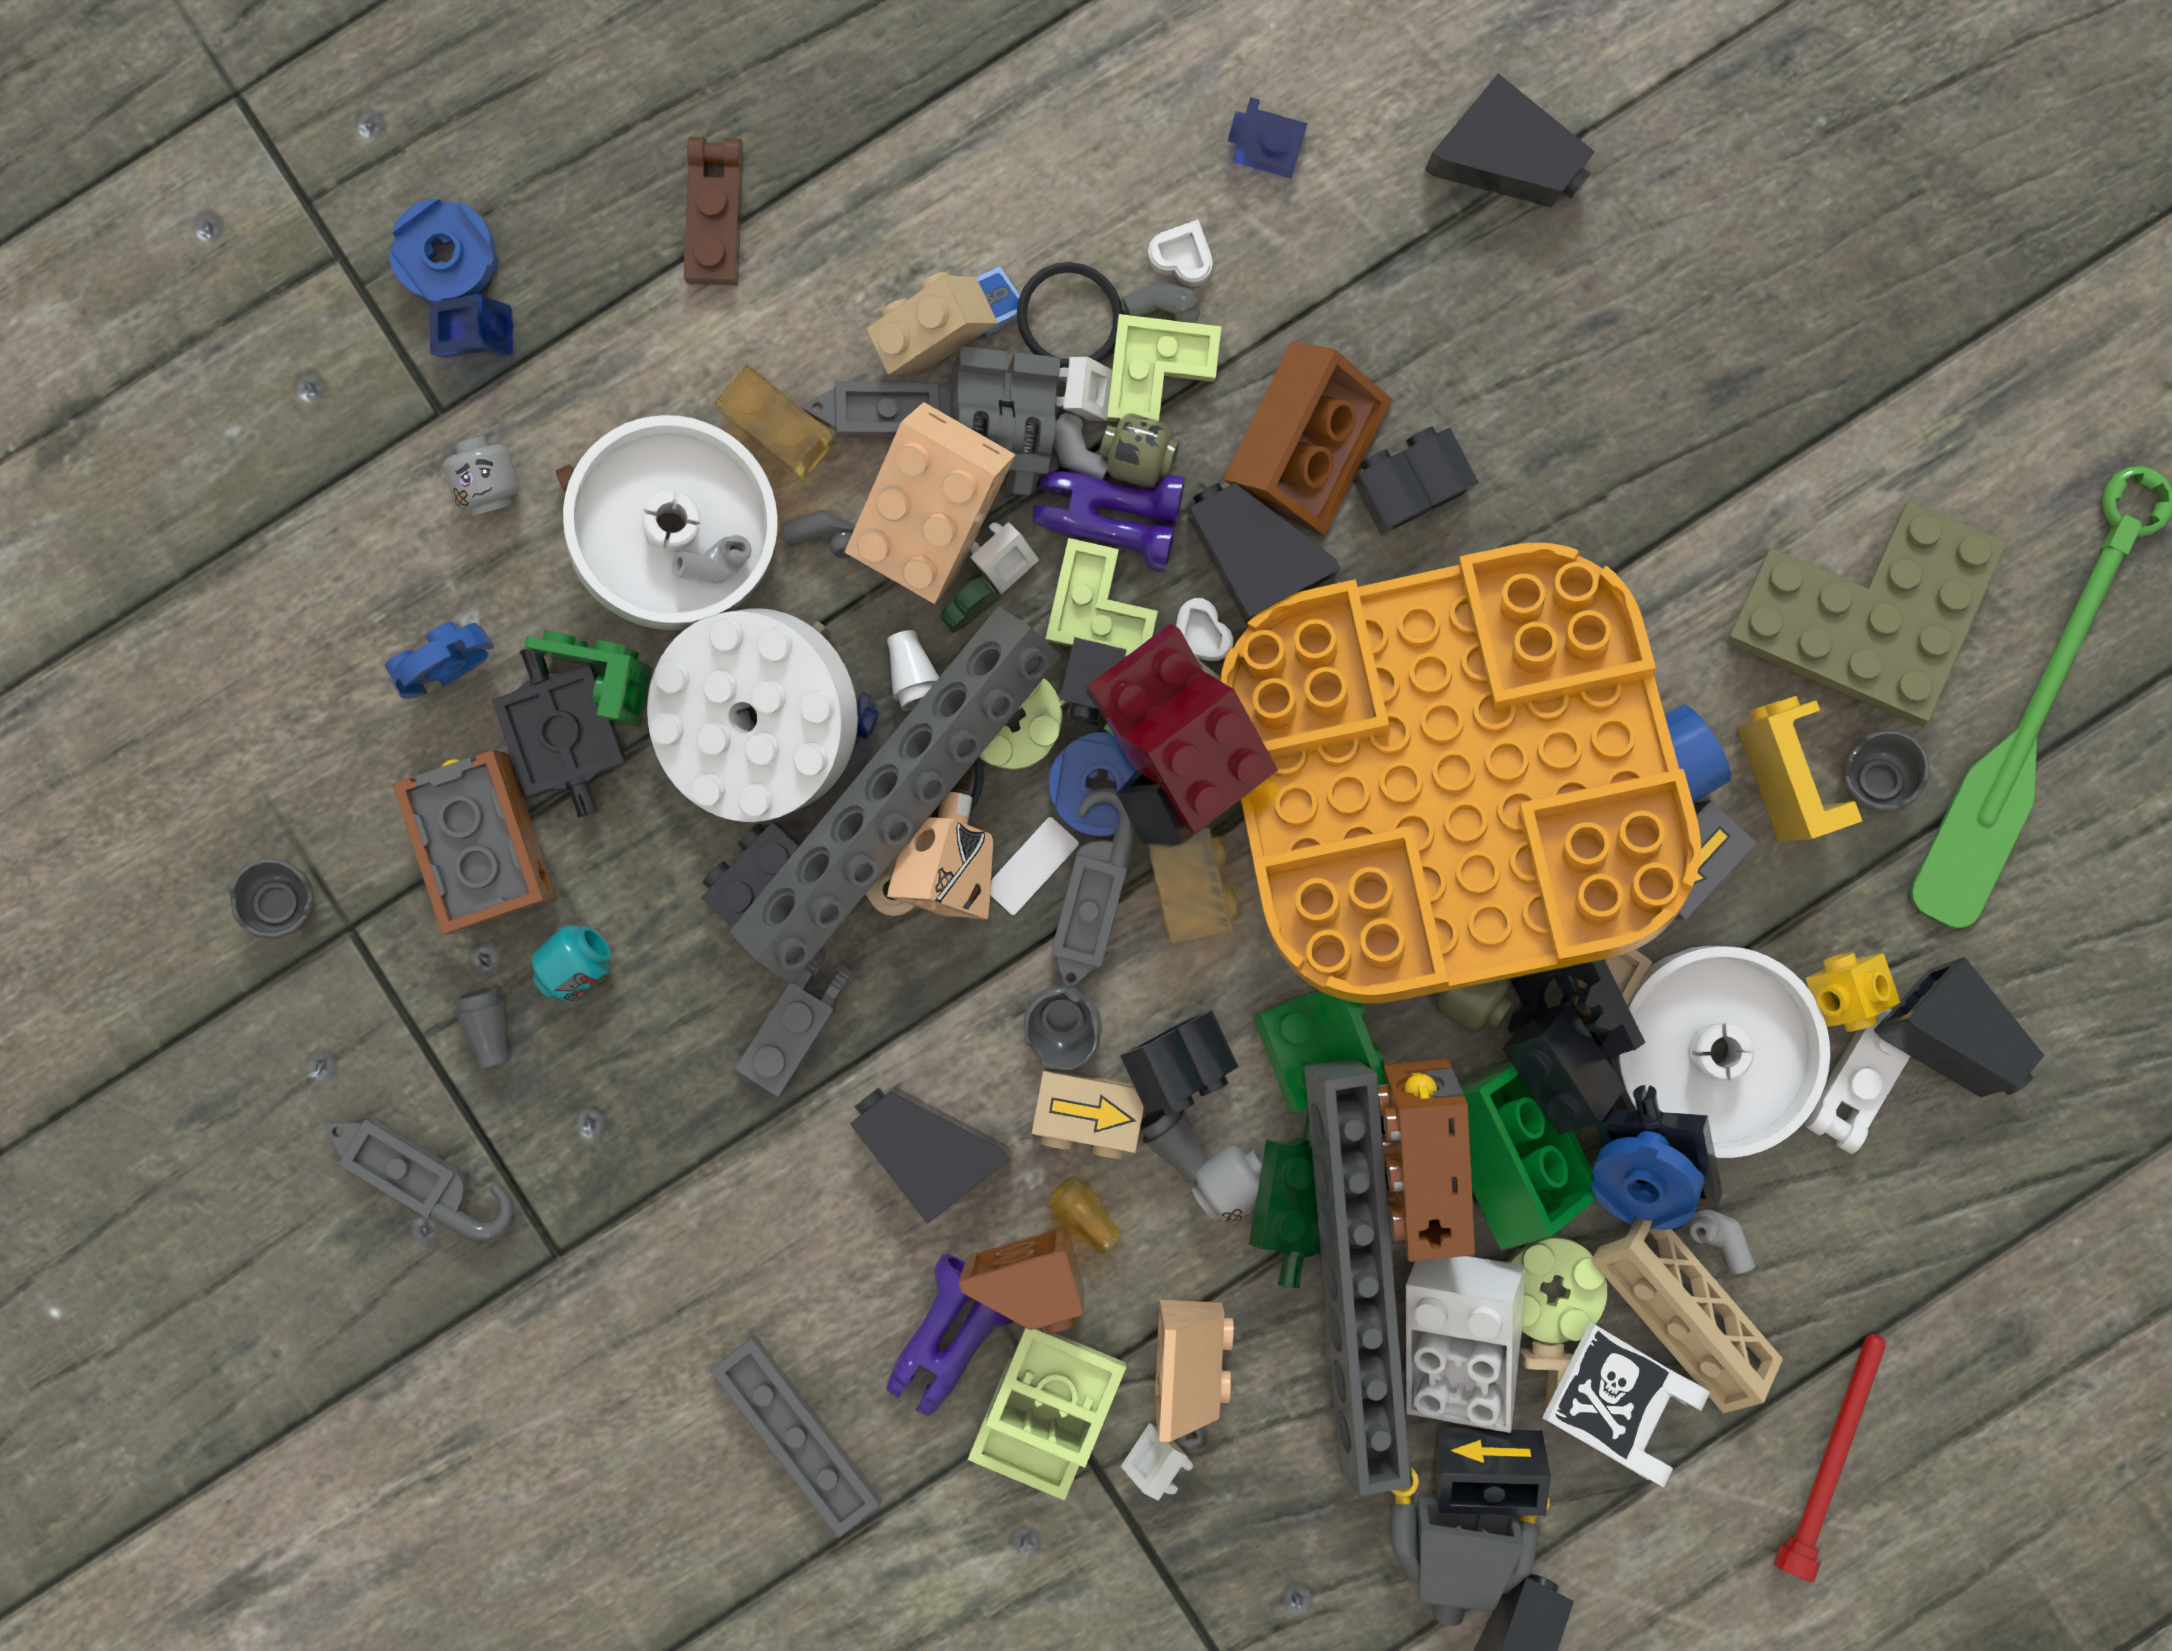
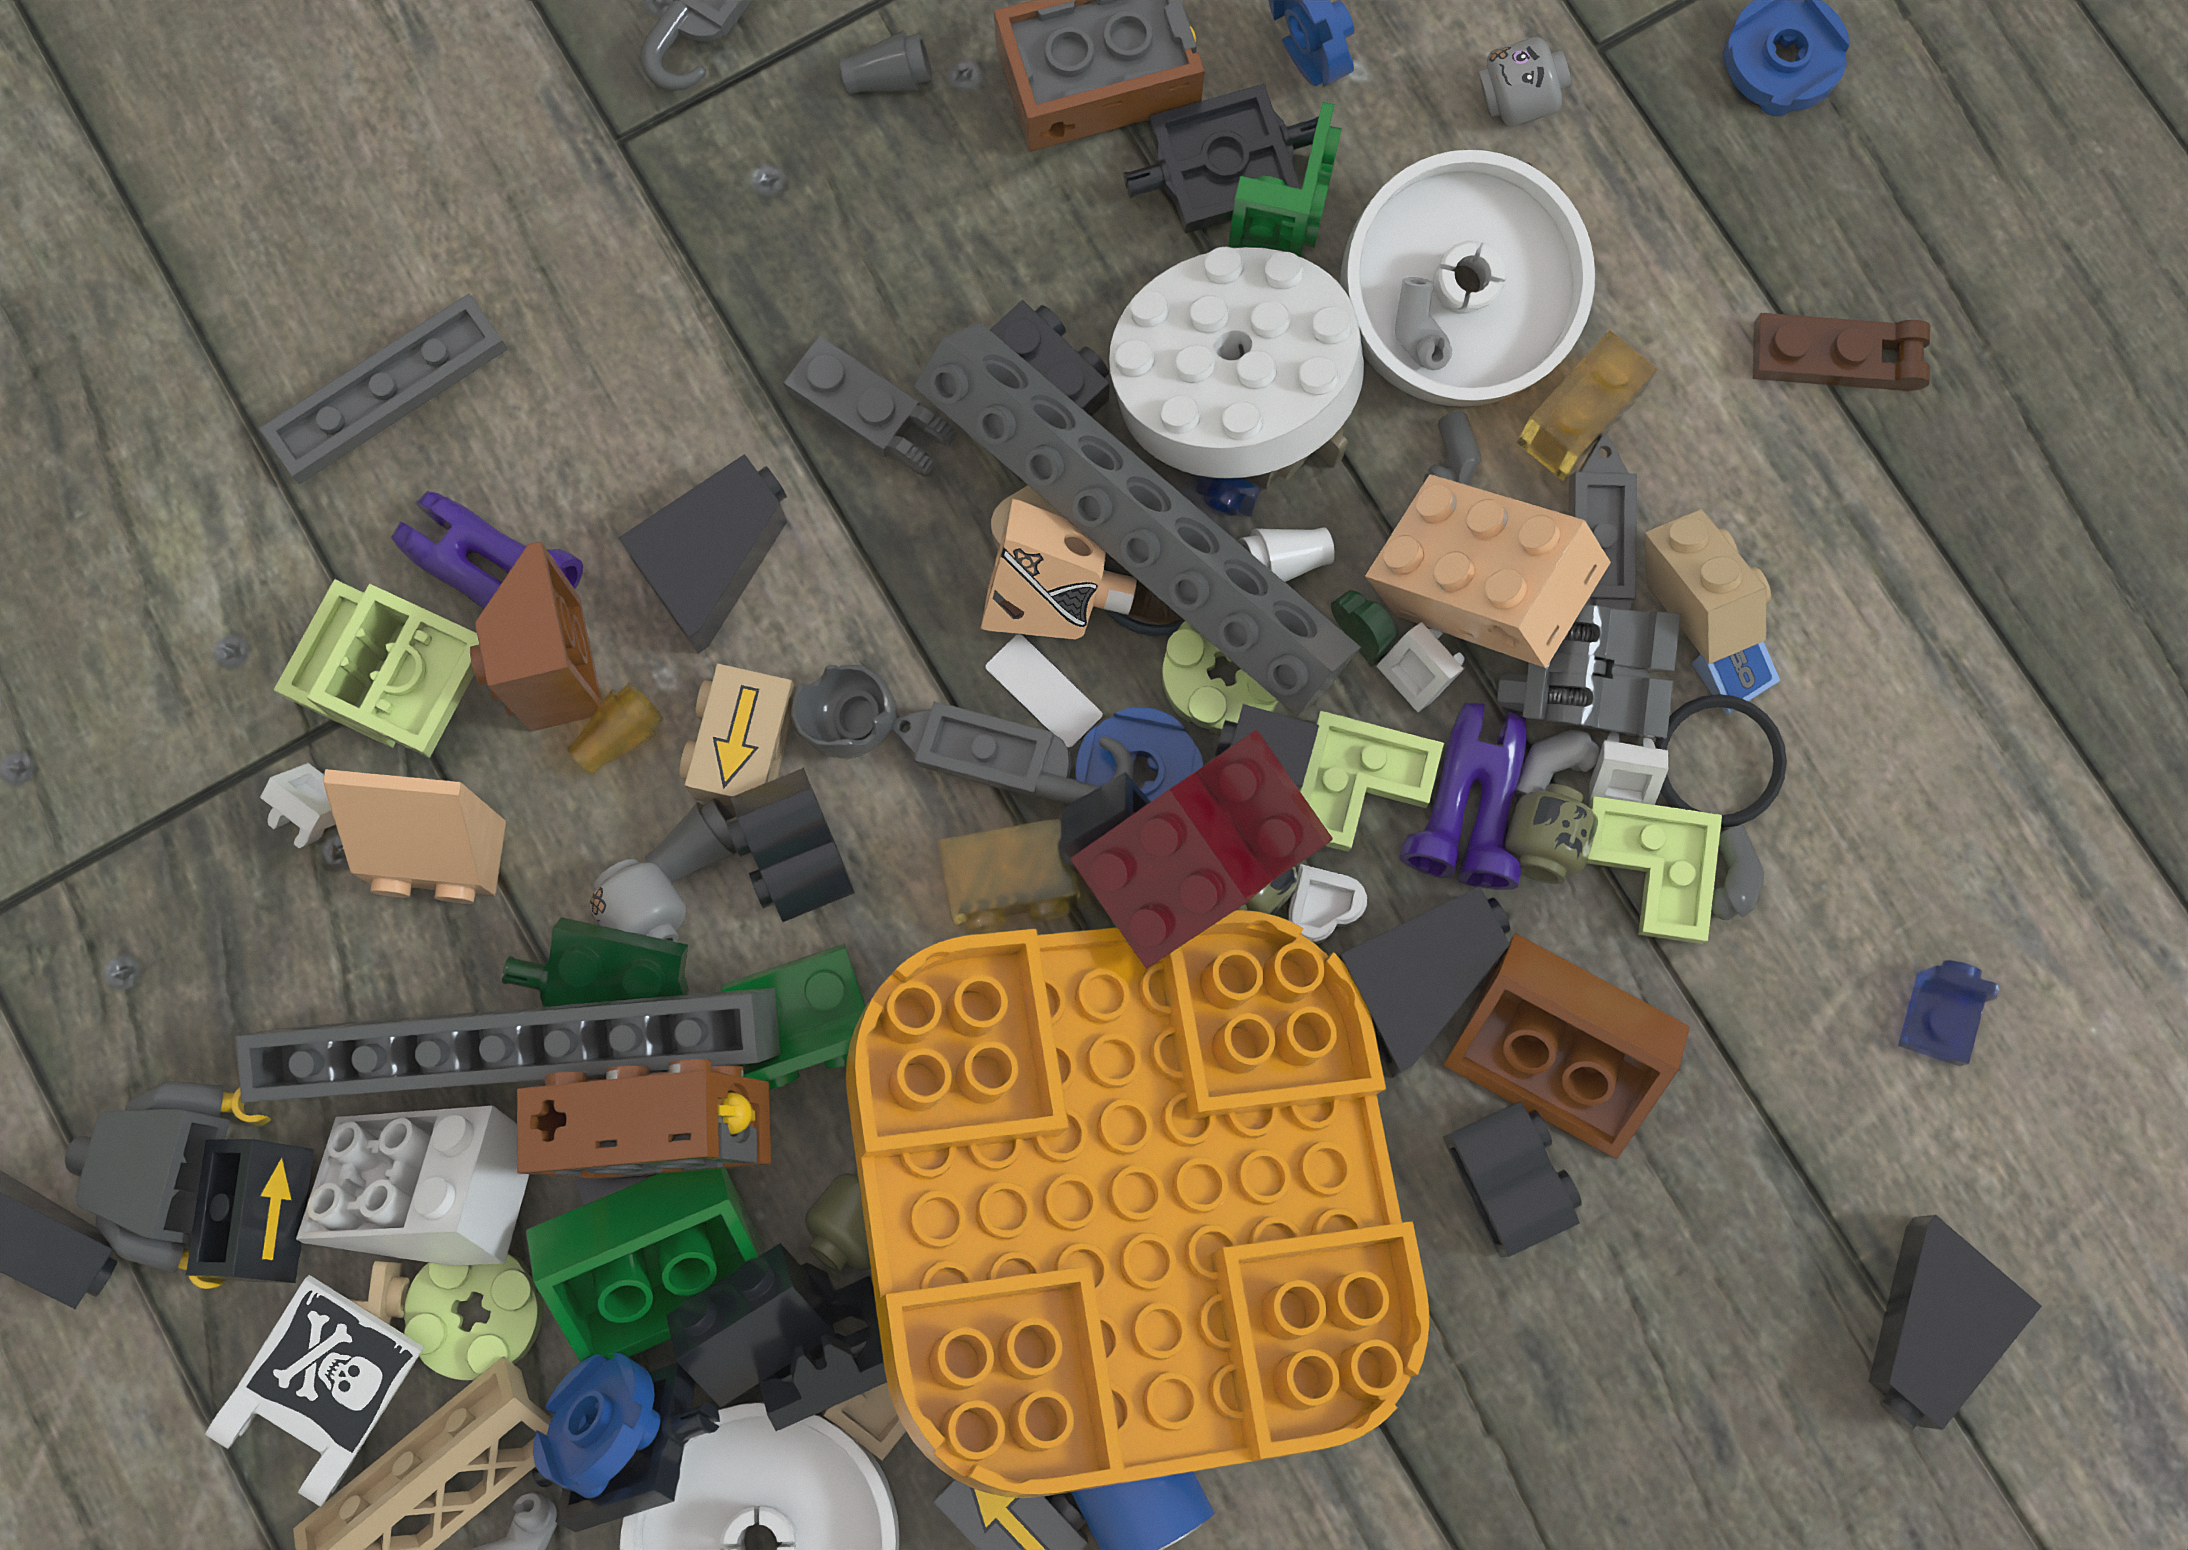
camera: 90 degrees right, 10 degrees down
clear blue bracket [429,294,514,358] -> none
teal head [532,925,611,1002] -> none
white tile [1148,220,1213,287] -> none

